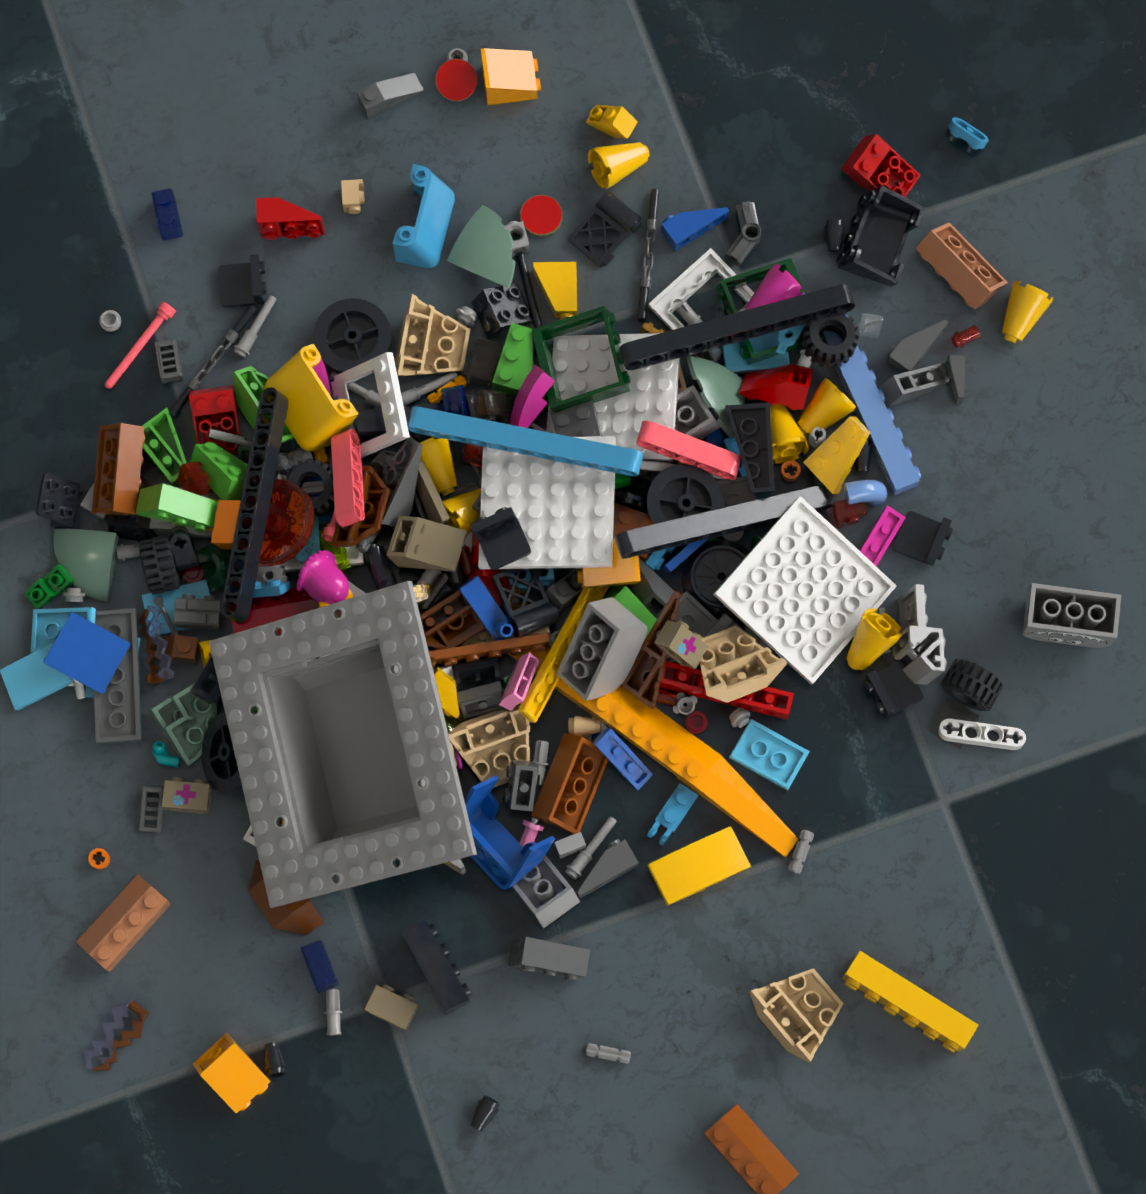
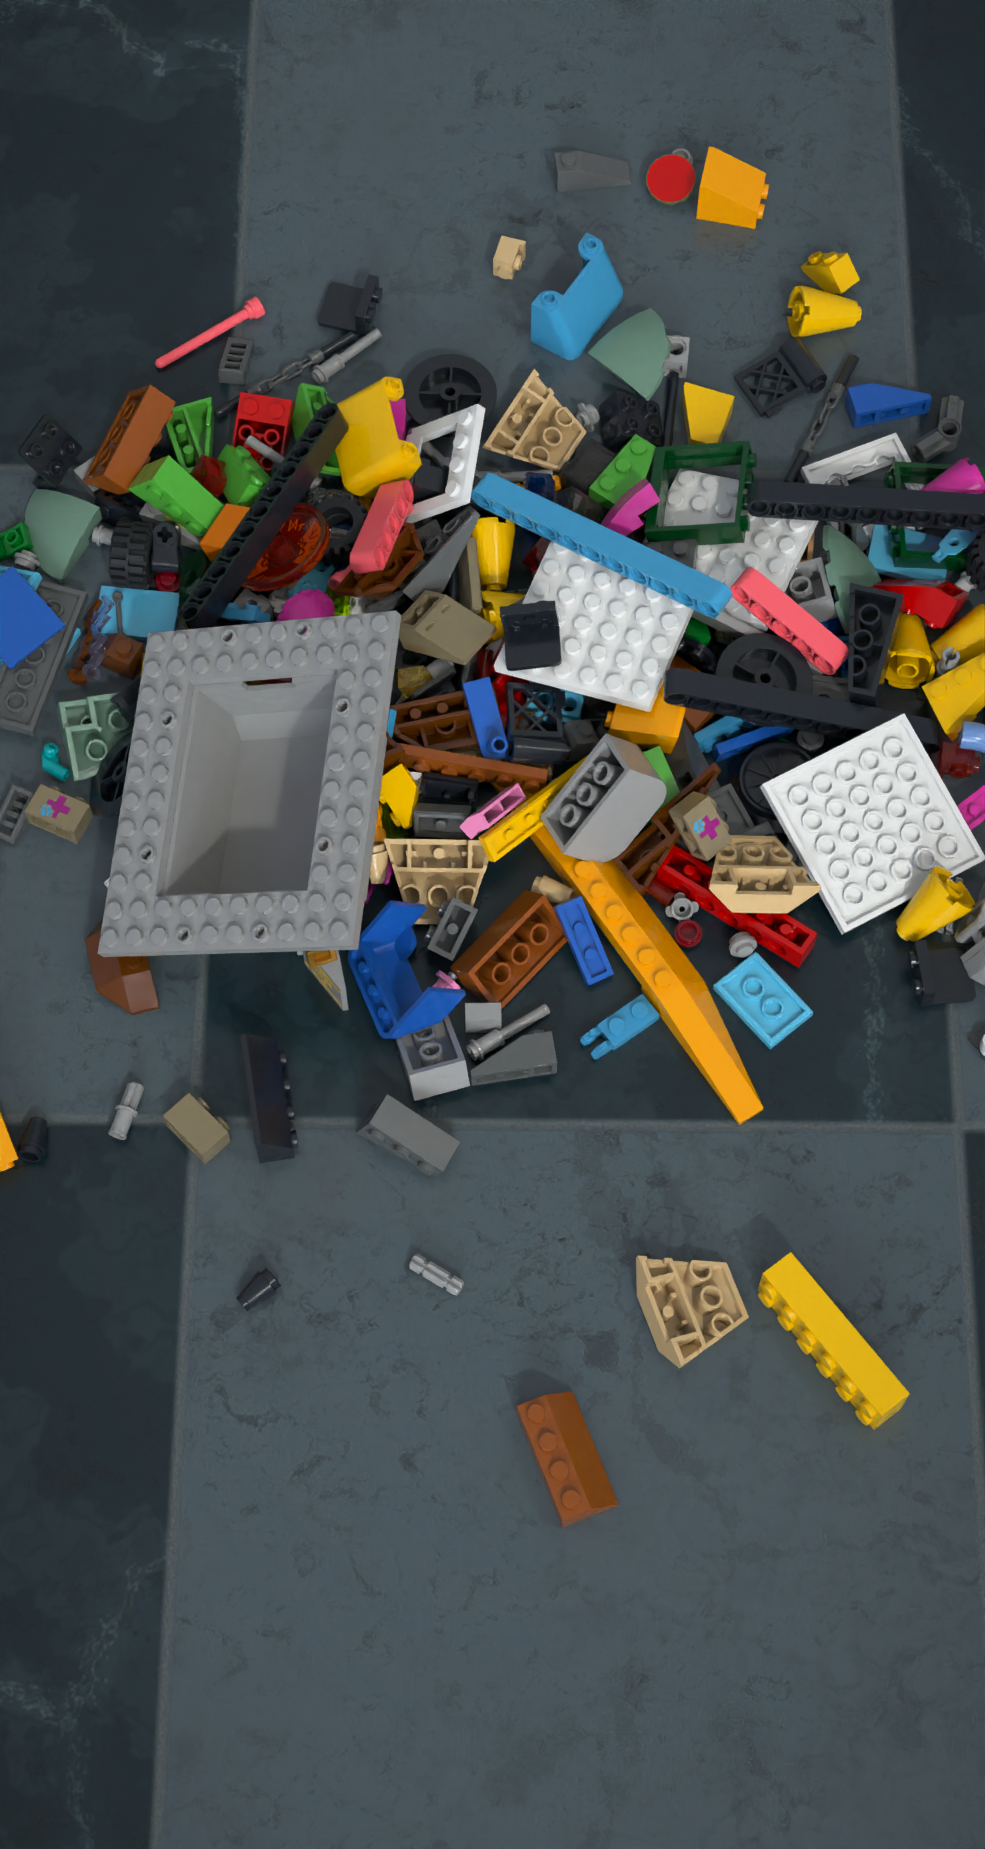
camera: 20 degrees right, 10 degrees down
light grey plate [99,310,121,332] -> none
clear blue brick [151,188,183,240] -> none
dark grey brick [174,594,222,630] -> none
red slope [256,197,325,240] -> none
clear blue brick [301,940,339,993] -> none
red tile [520,195,562,237] -> none
light grey axle [531,740,549,786] -> none
yellow slope [647,826,751,906] -> none
orange bush [780,460,801,482] -> none
light grey axle [788,830,814,874] -> none

